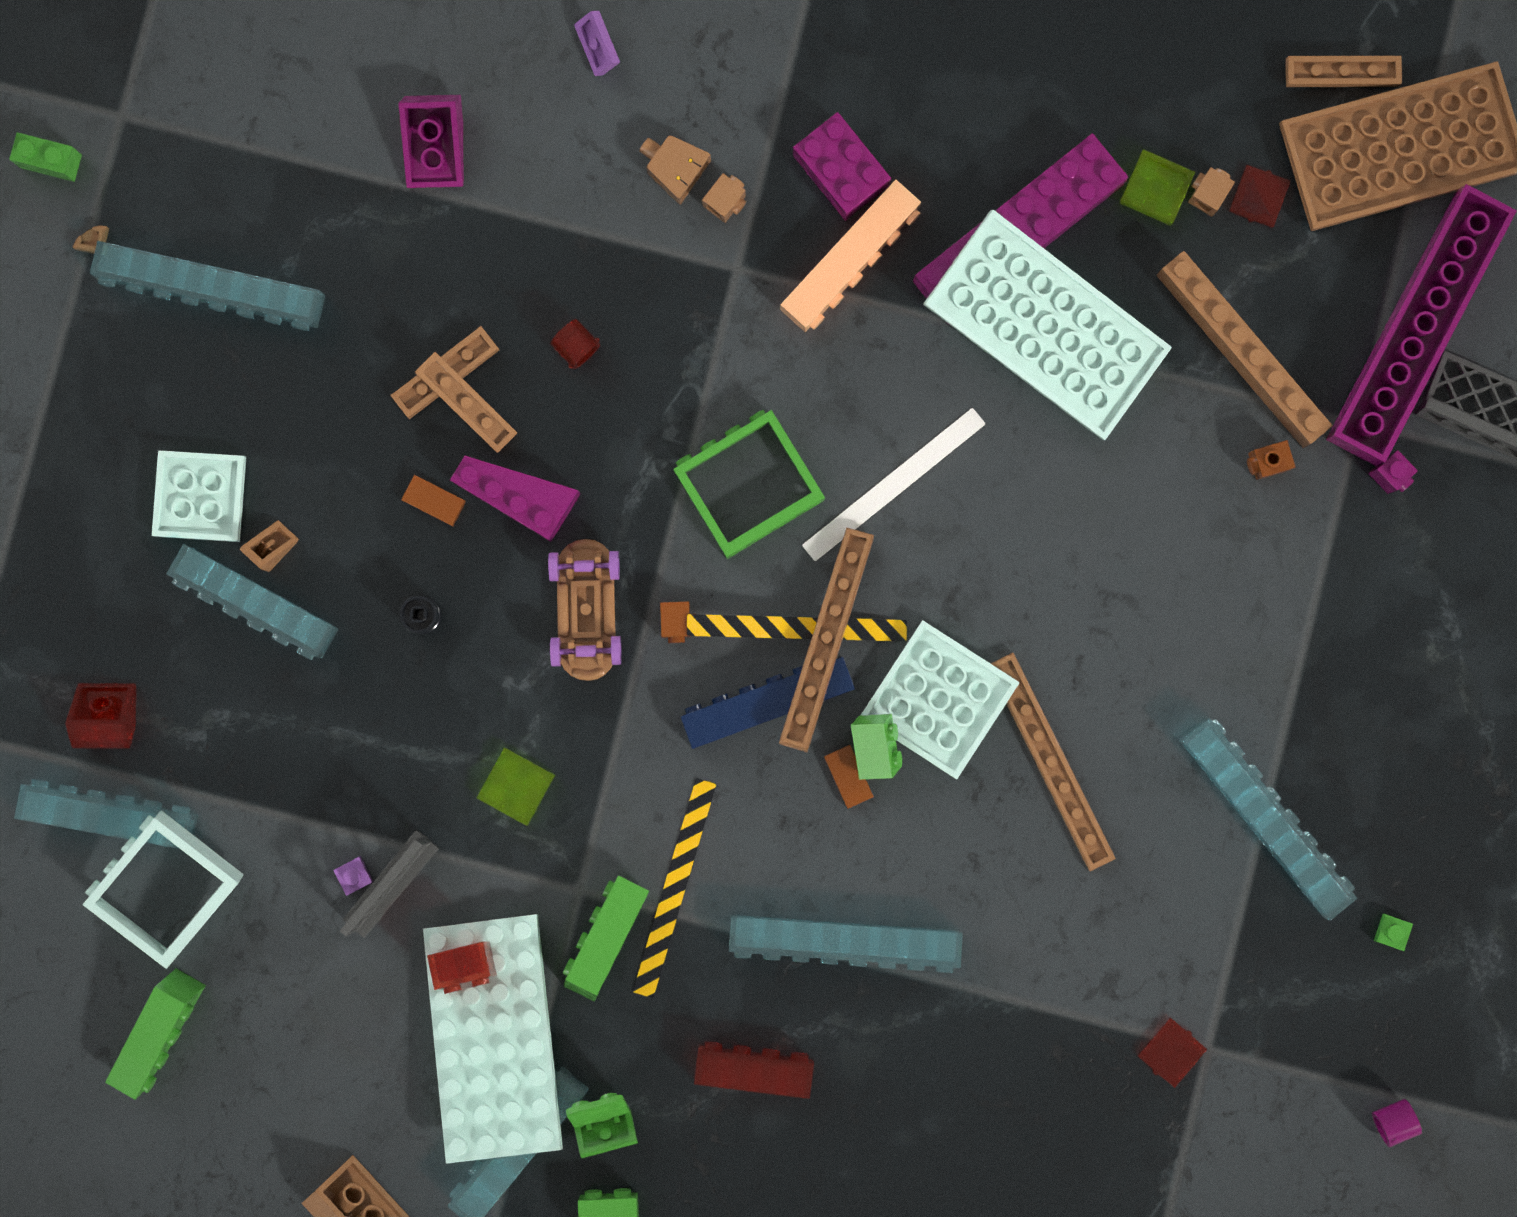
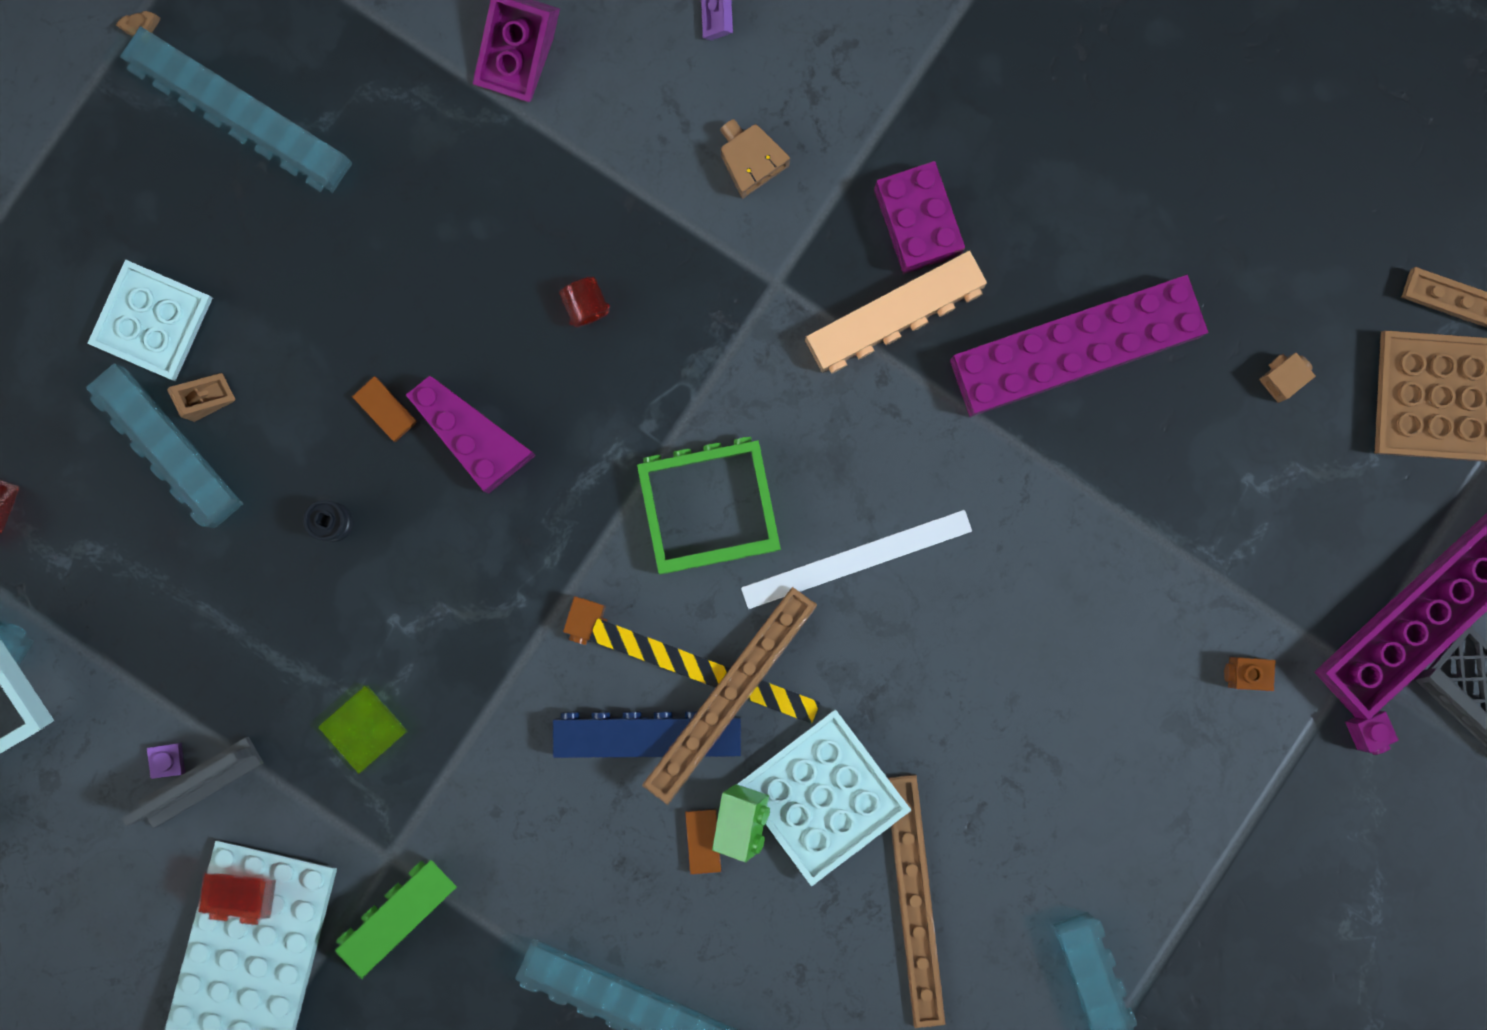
camera: 20 degrees right, 0 degrees up
medium nougat plate [391,326,499,419] -> none
medium nougat plate [415,352,517,453] -> none
medium nougat piece [548,539,621,681] -> none
sticker [633,778,716,998] -> none
medium nougat brick [702,173,747,223] -> none
light aqua plate [923,210,1172,440] -> none
clear neon green plate [1119,149,1195,226] -> none
medium nougat brick [1156,251,1333,448] -> none
clear red piece [1229,165,1290,228] -> none

